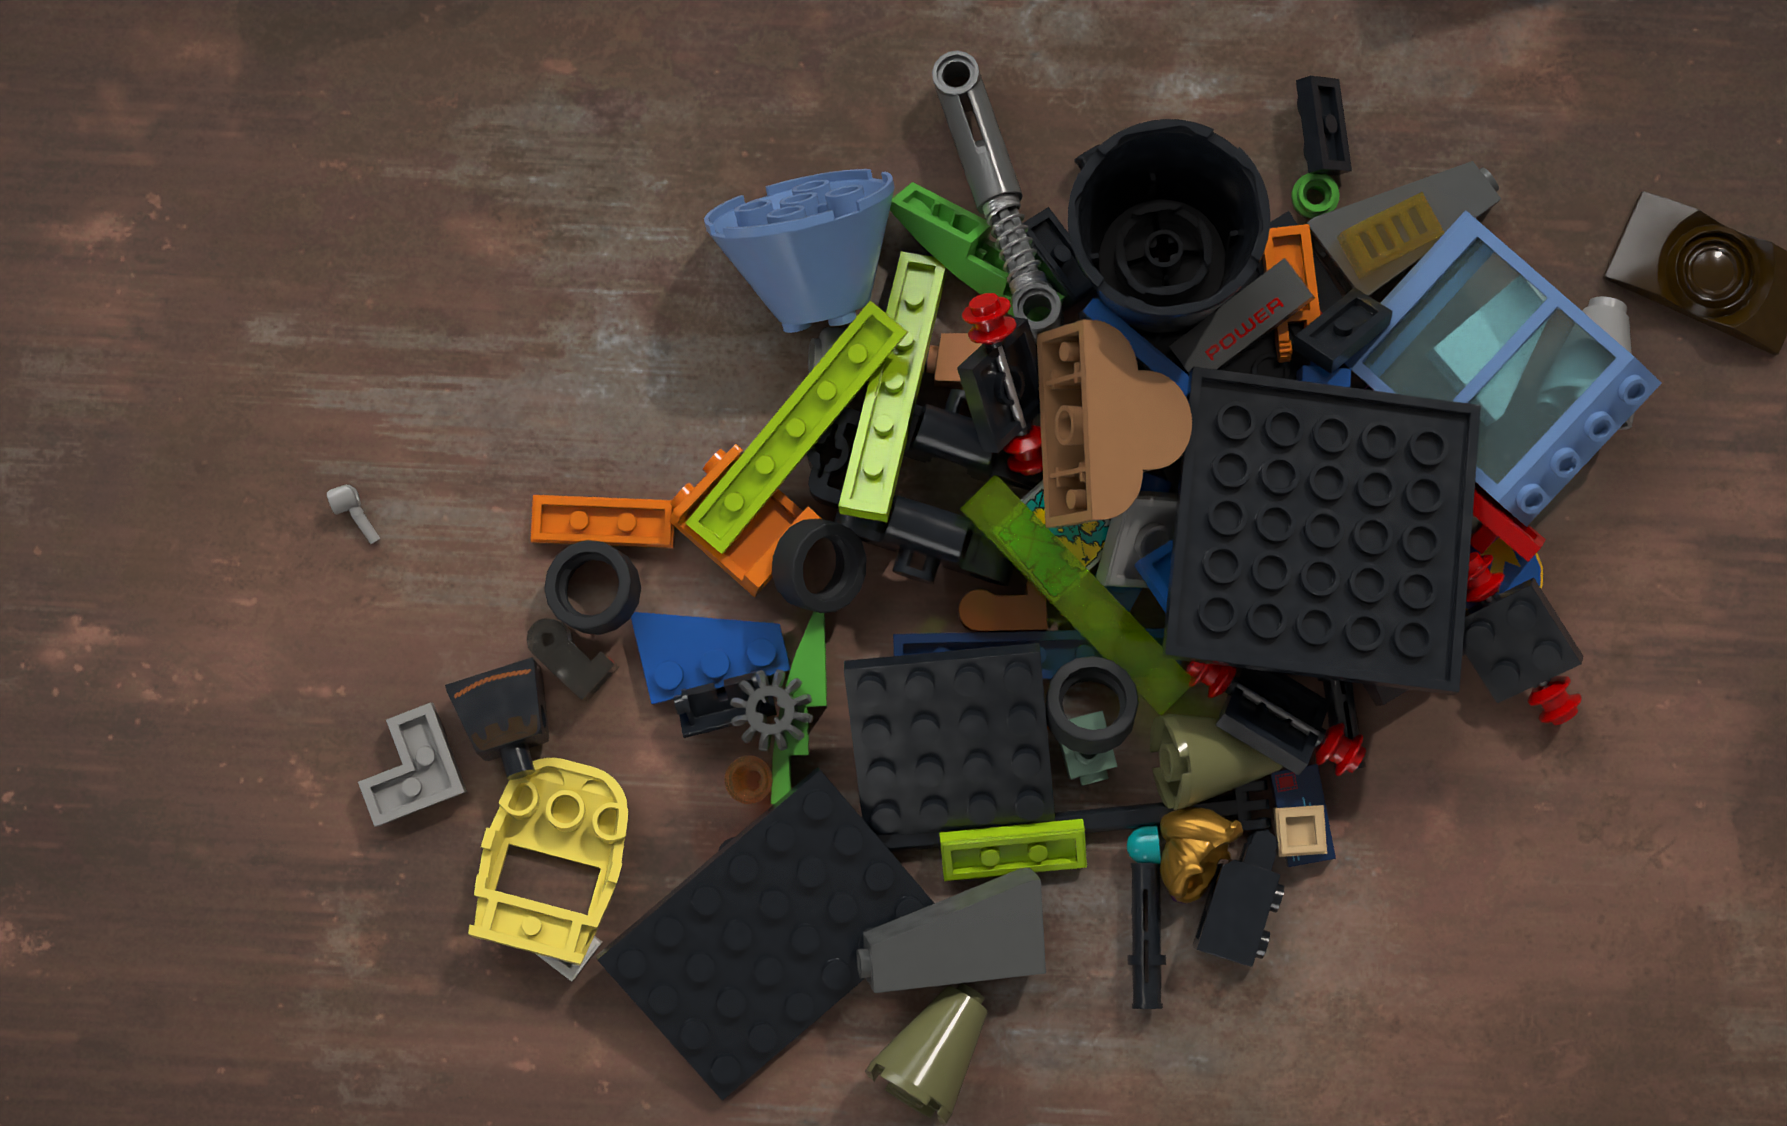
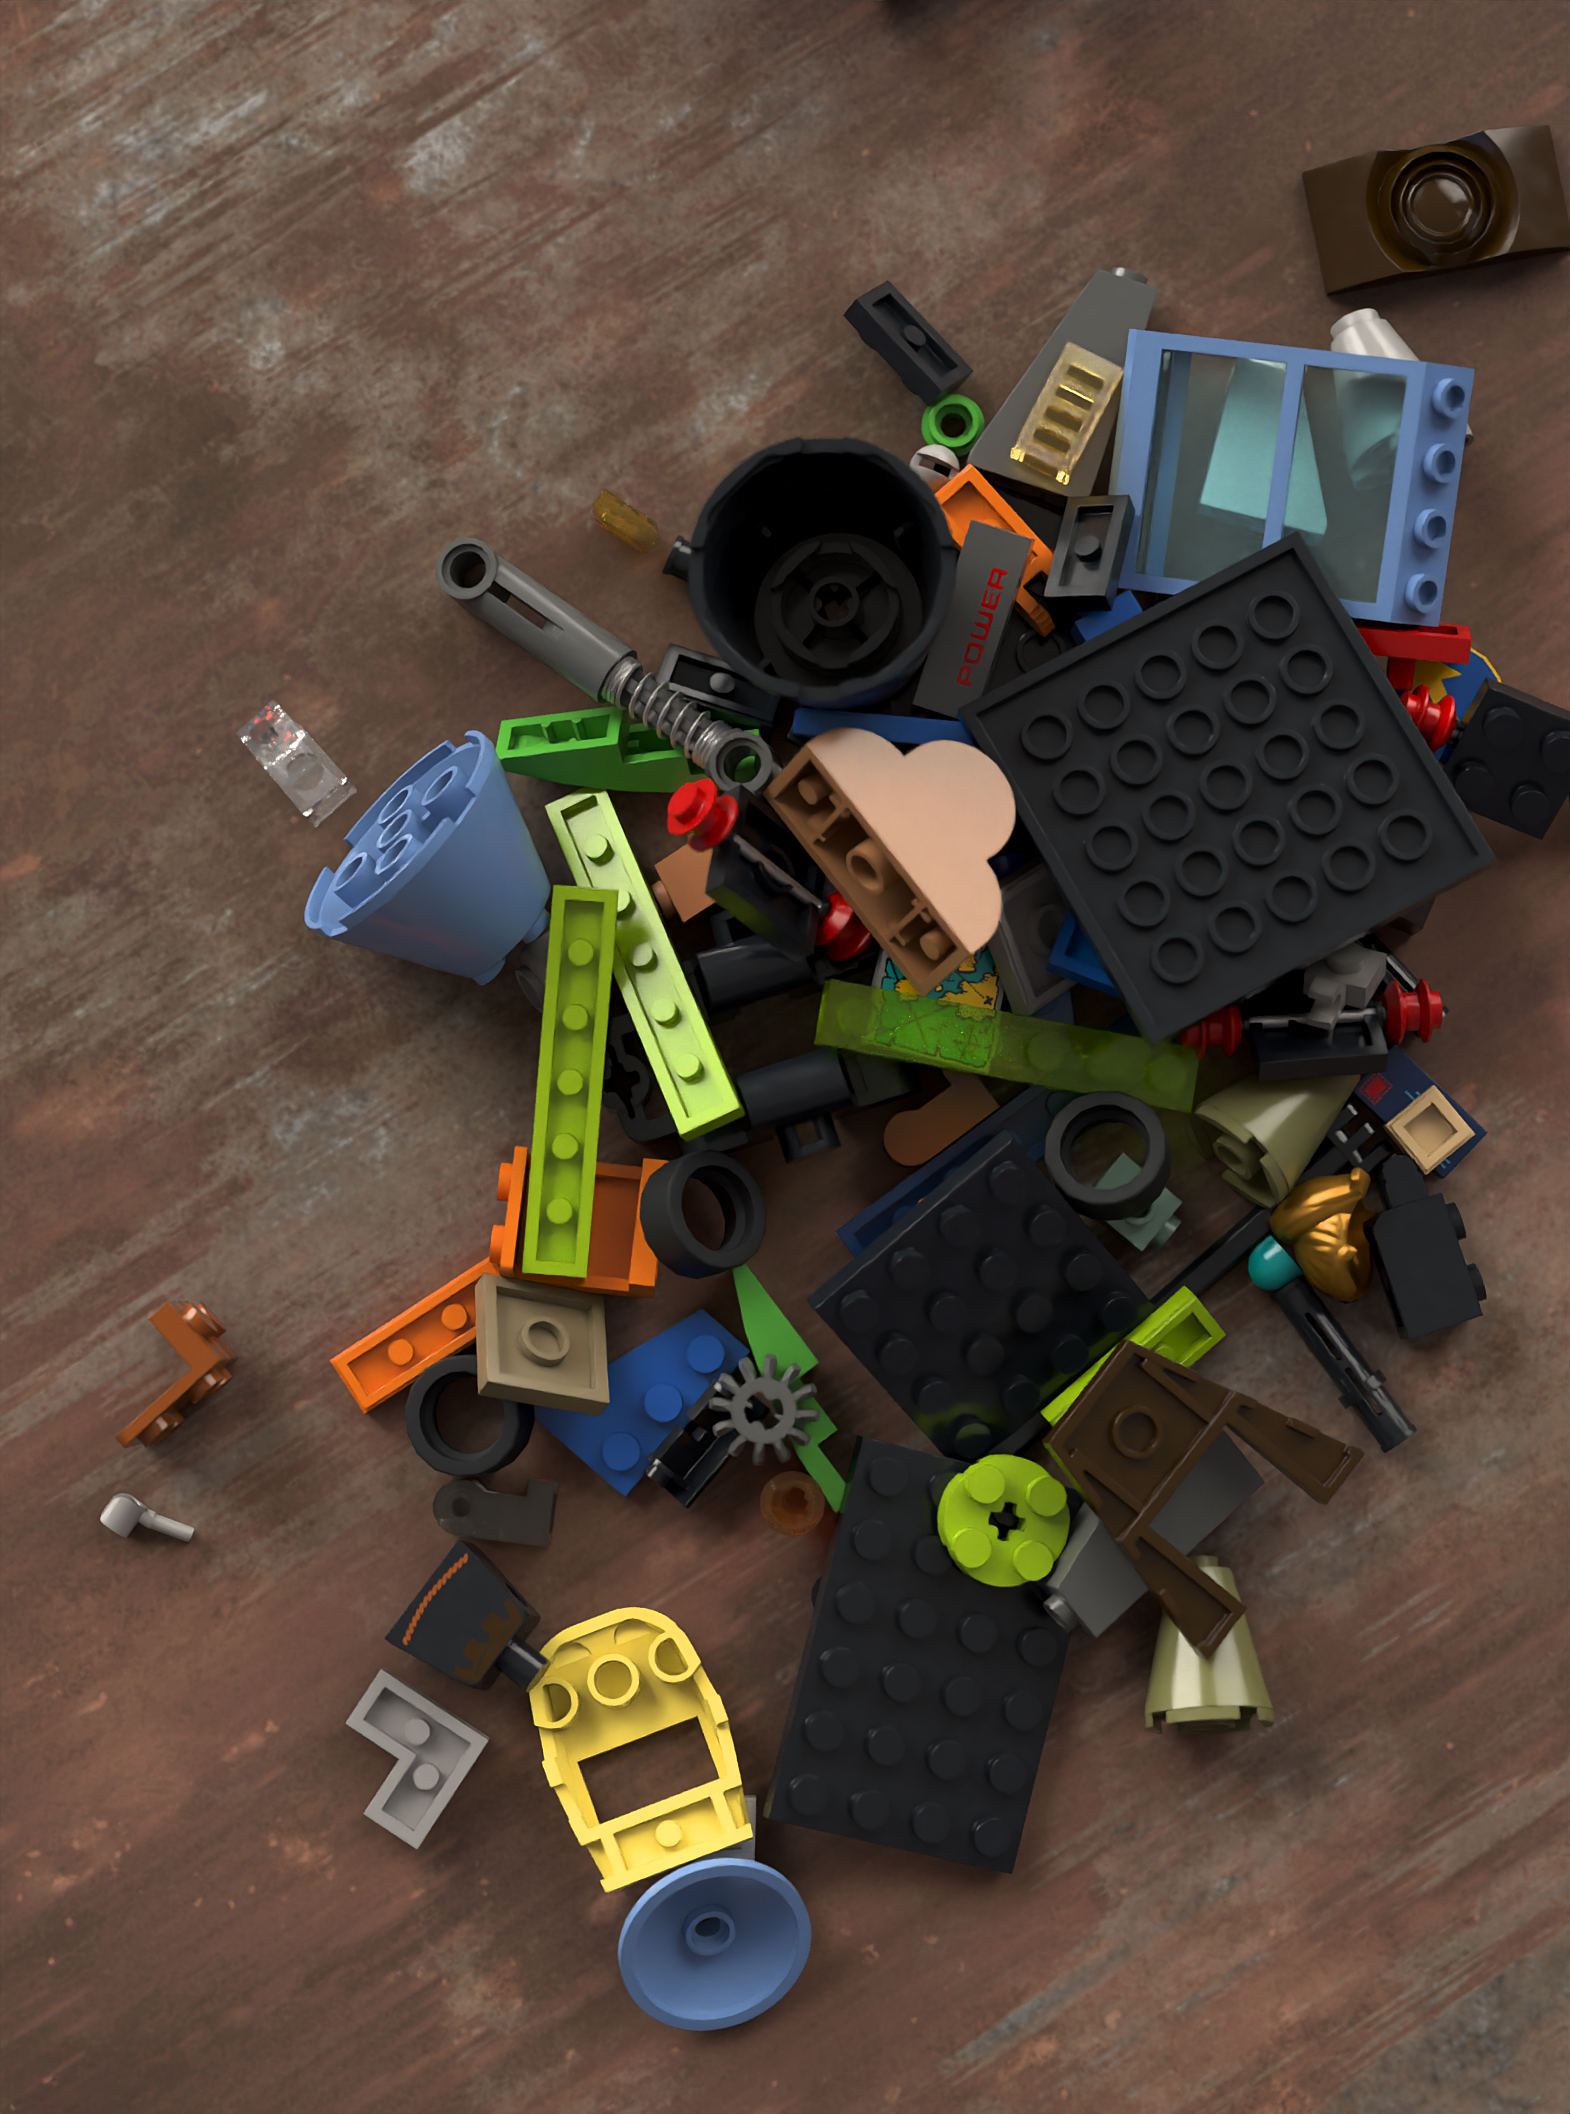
camera: 40 degrees left, 0 degrees up
none -> dark orange bracket [116,1301,238,1448]
none -> clear leg [236,699,357,828]
none -> dark tan plate [475,1273,610,1417]
none -> clear yellow tile [592,488,659,554]
none -> medium blue dish [618,1858,811,2031]
none -> light grey hinge [910,444,960,494]
none -> lime plate [937,1454,1070,1587]
none -> dark brown wing [1042,1339,1365,1660]
none -> light grey plate [1303,942,1387,1030]

